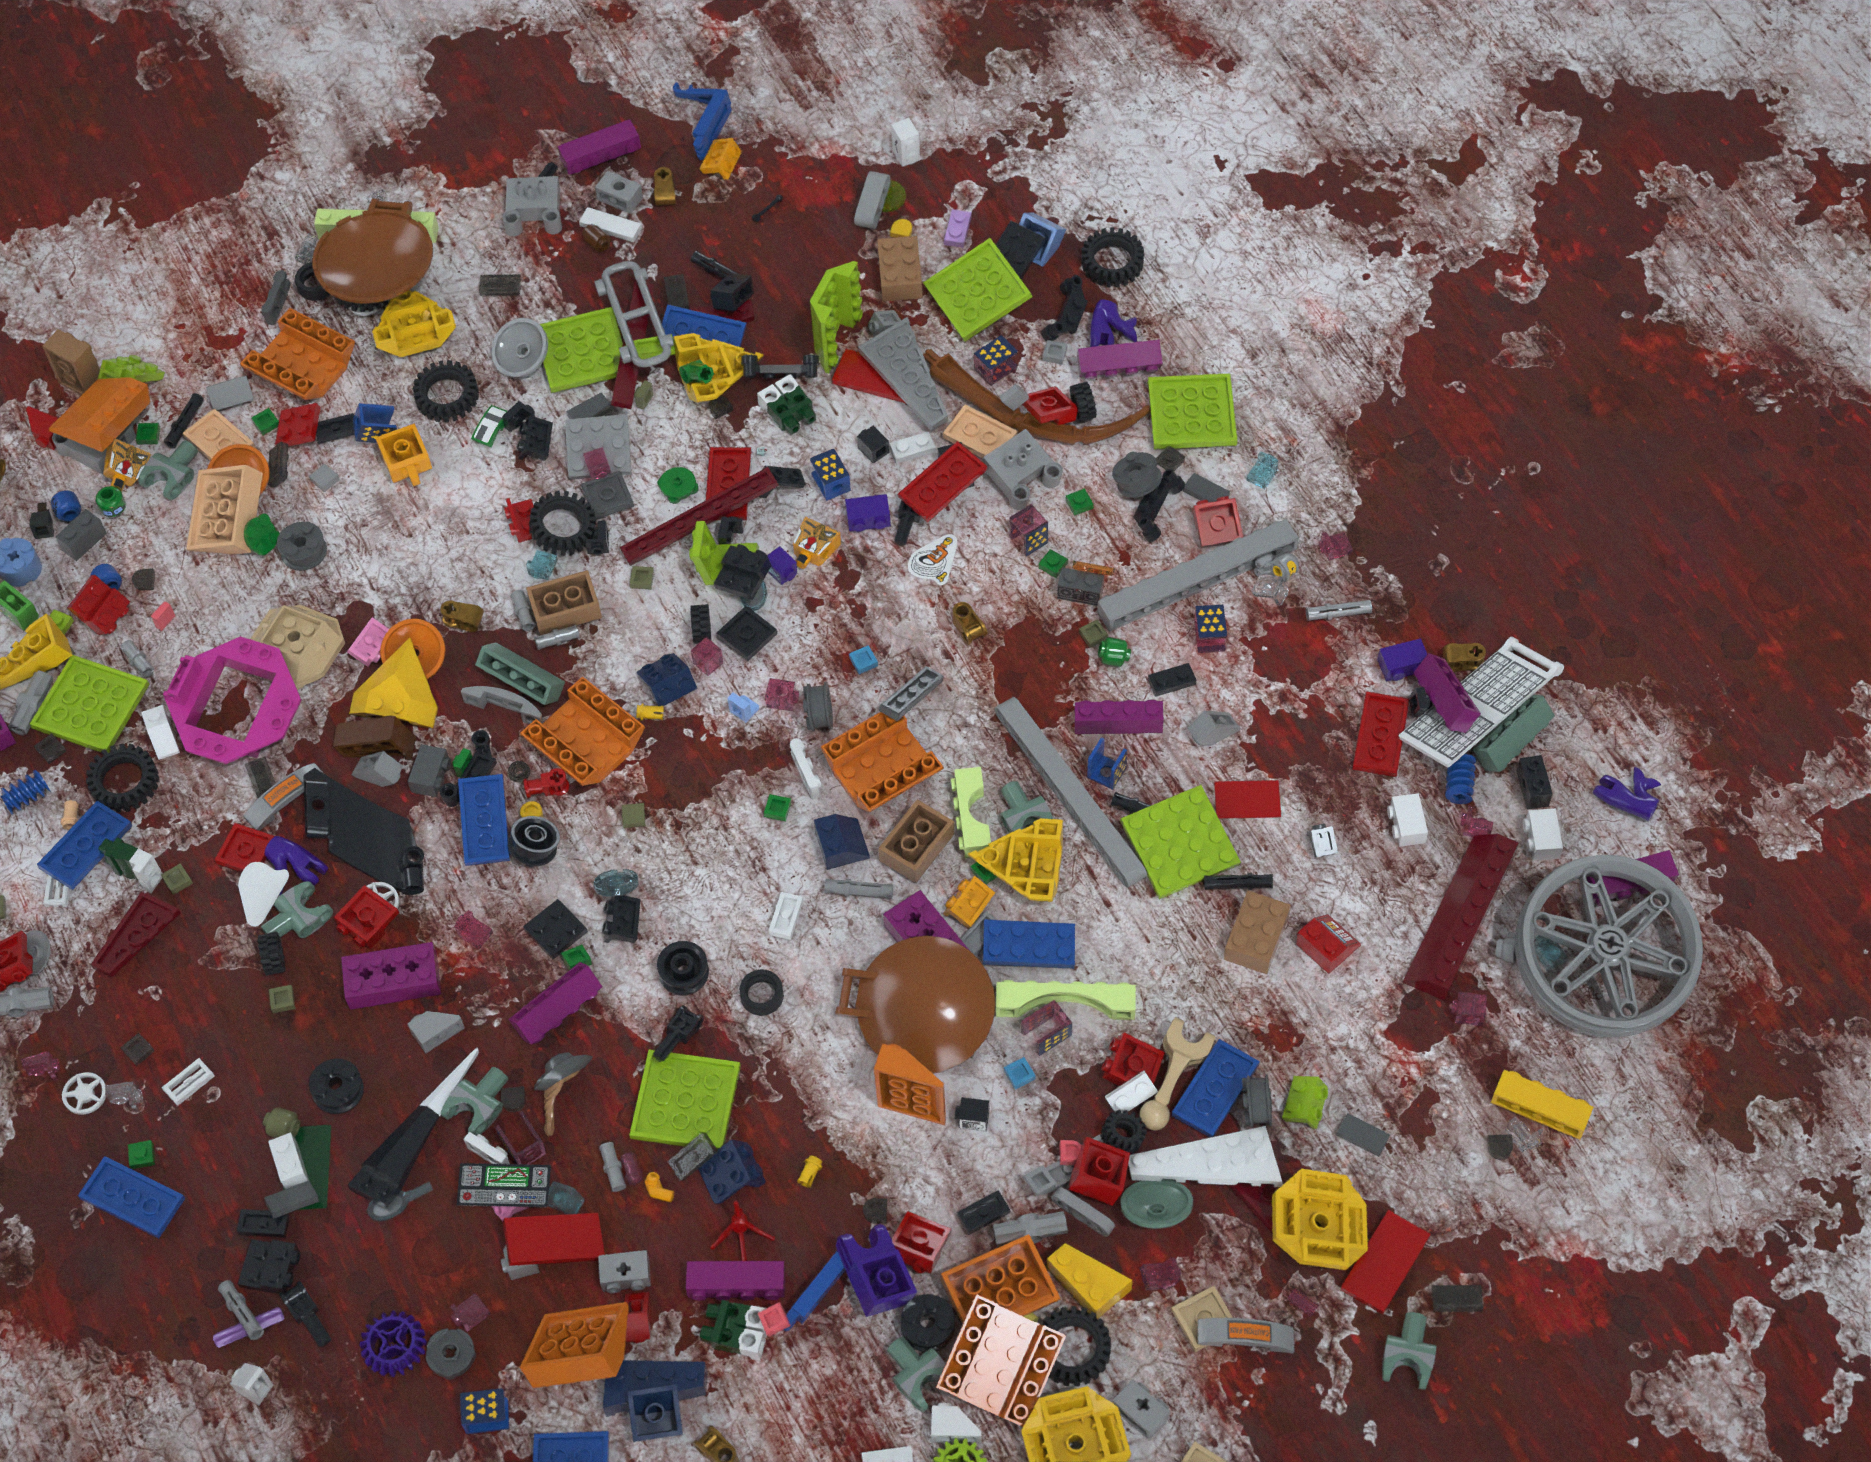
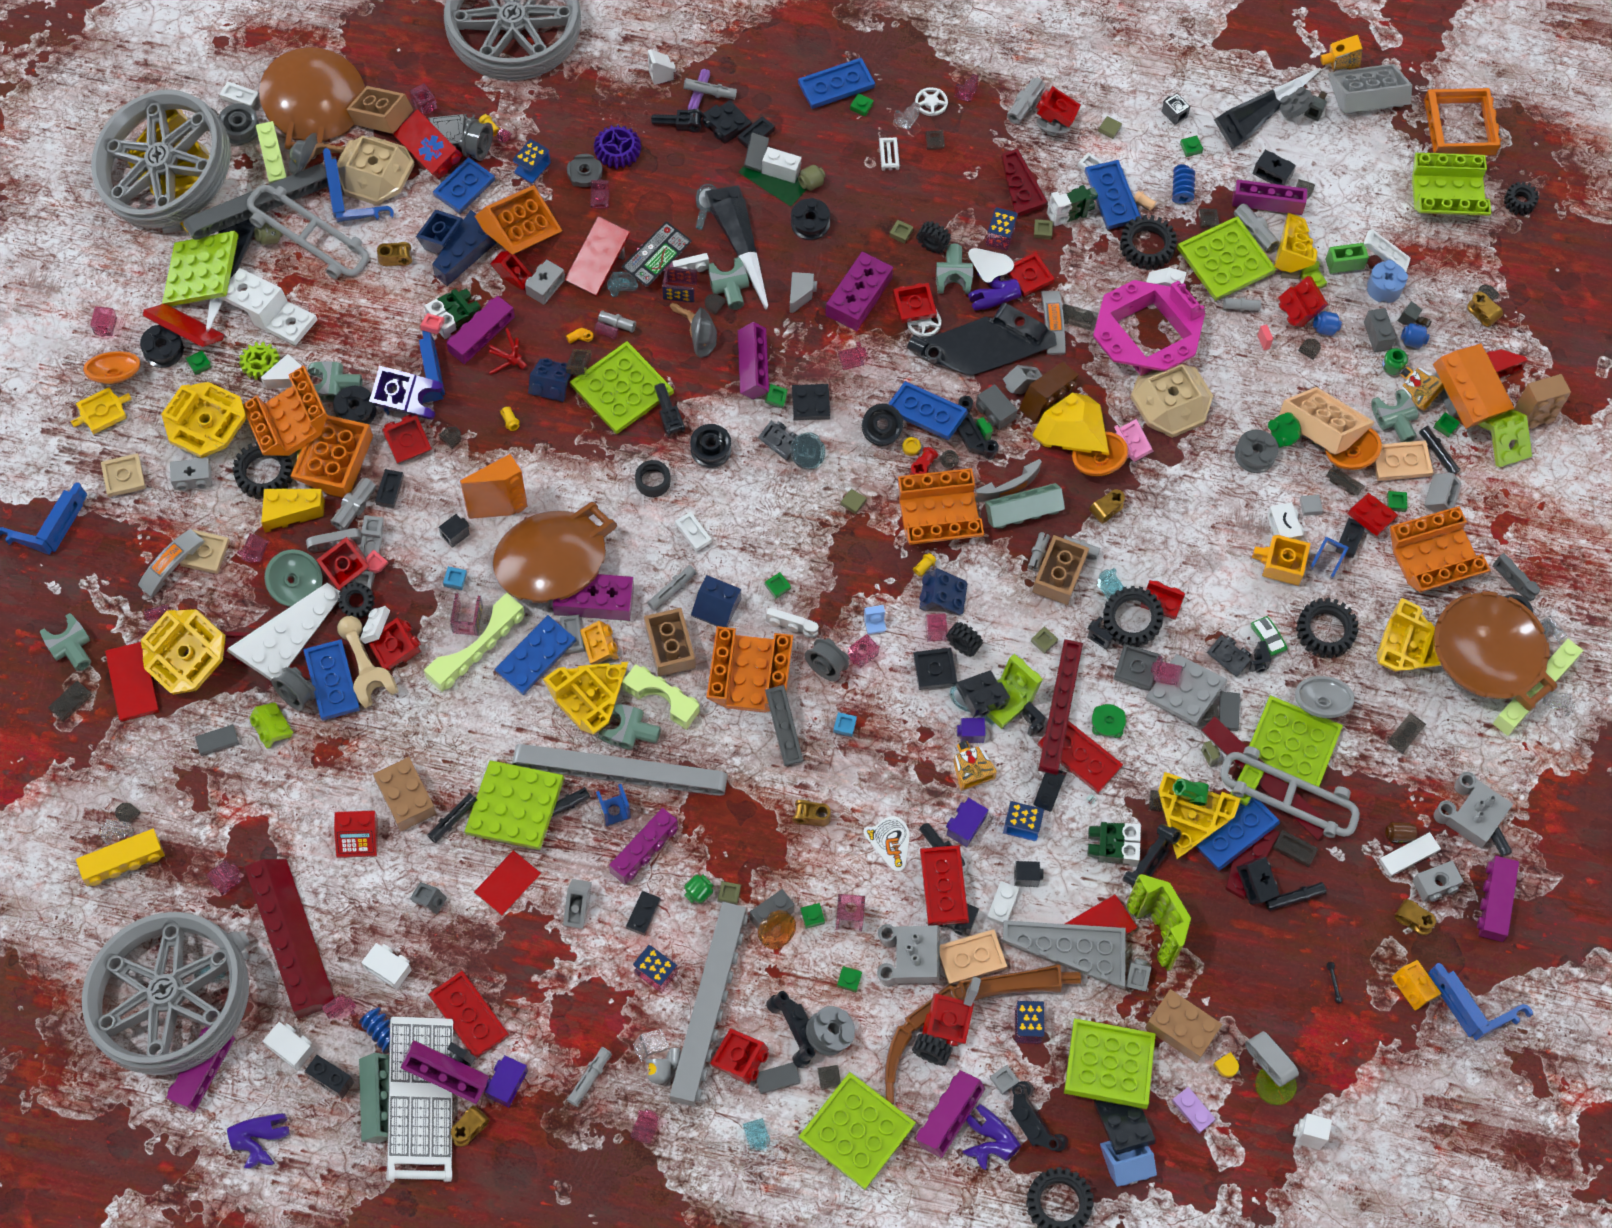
camera: 125 degrees right, 5 degrees up
none -> piece [986,207,1018,251]
none -> white brick [1267,502,1304,541]

